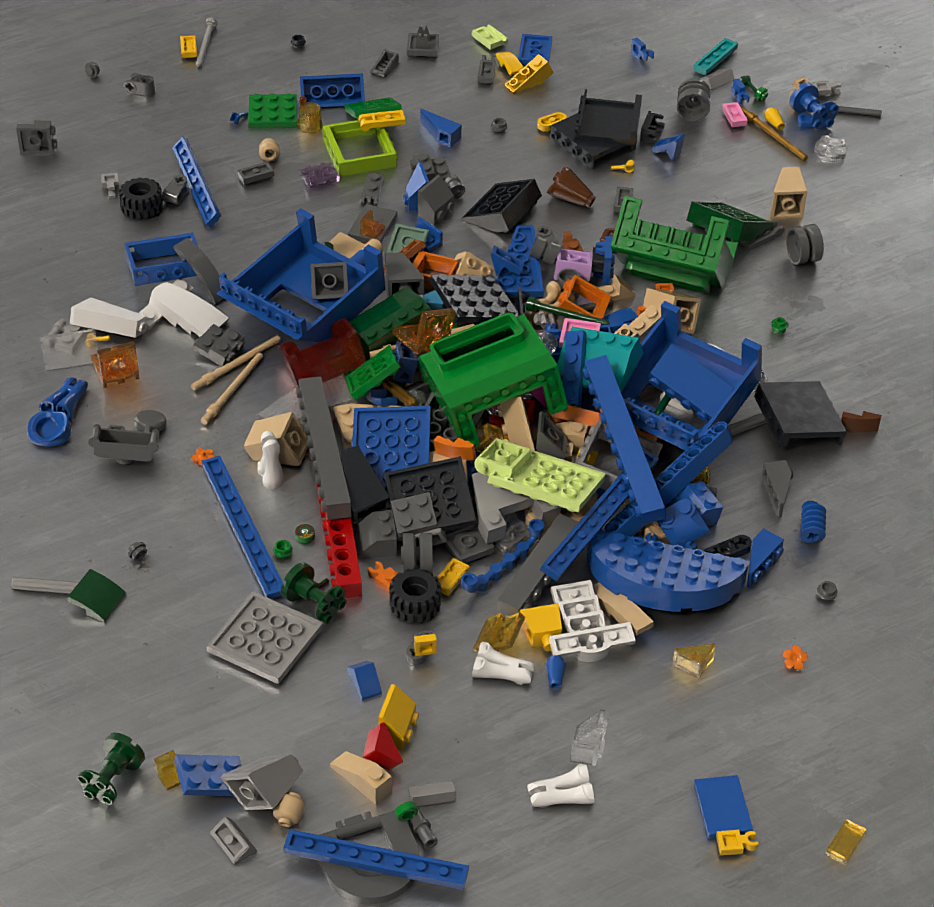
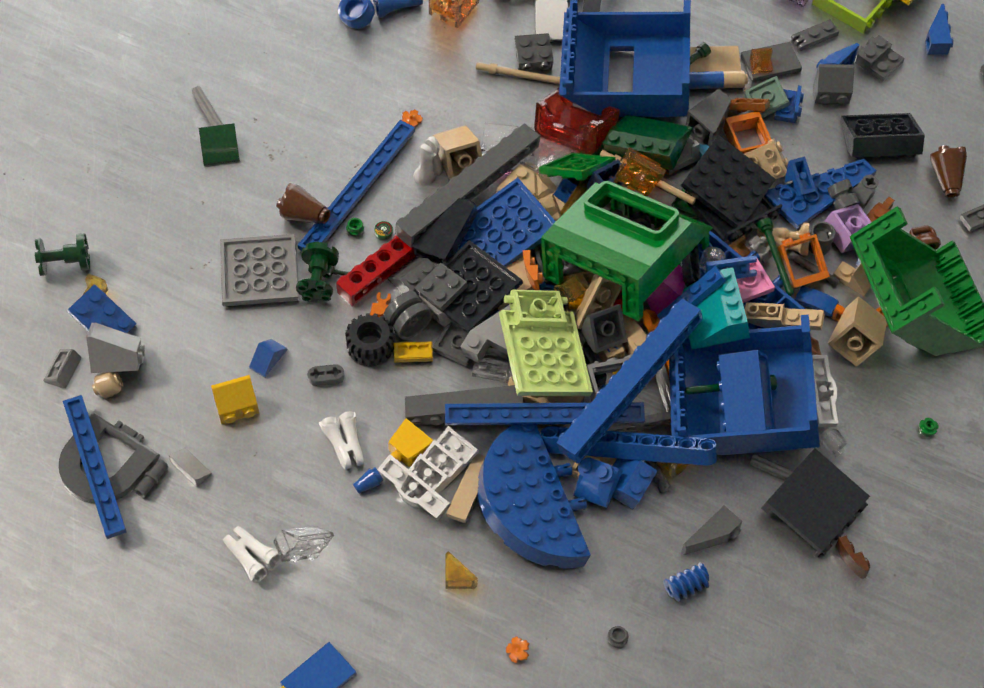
camera: 55 degrees right, 15 degrees up
dark grey piece [88,410,167,464] -> none
dark grey plate [128,542,147,561] -> none
tan bar [201,353,263,425] -> none
dark grey slope [311,262,348,300] -> none
tan slope [330,751,392,805] -> none
red slope [363,722,403,771] -> none
green tile [394,801,418,821] -> none
yellow plate [414,634,437,656] -> none
dark grey wheel [444,175,465,198] -> none
blue bar [461,519,545,593] -> none
clear yellow slope [473,612,525,652] -> none
black beam [702,535,752,558] -> none
blue slope [746,528,784,587] -> none
none -> reddish brown cone [276,183,331,224]
none -> blue hinge [706,256,757,279]

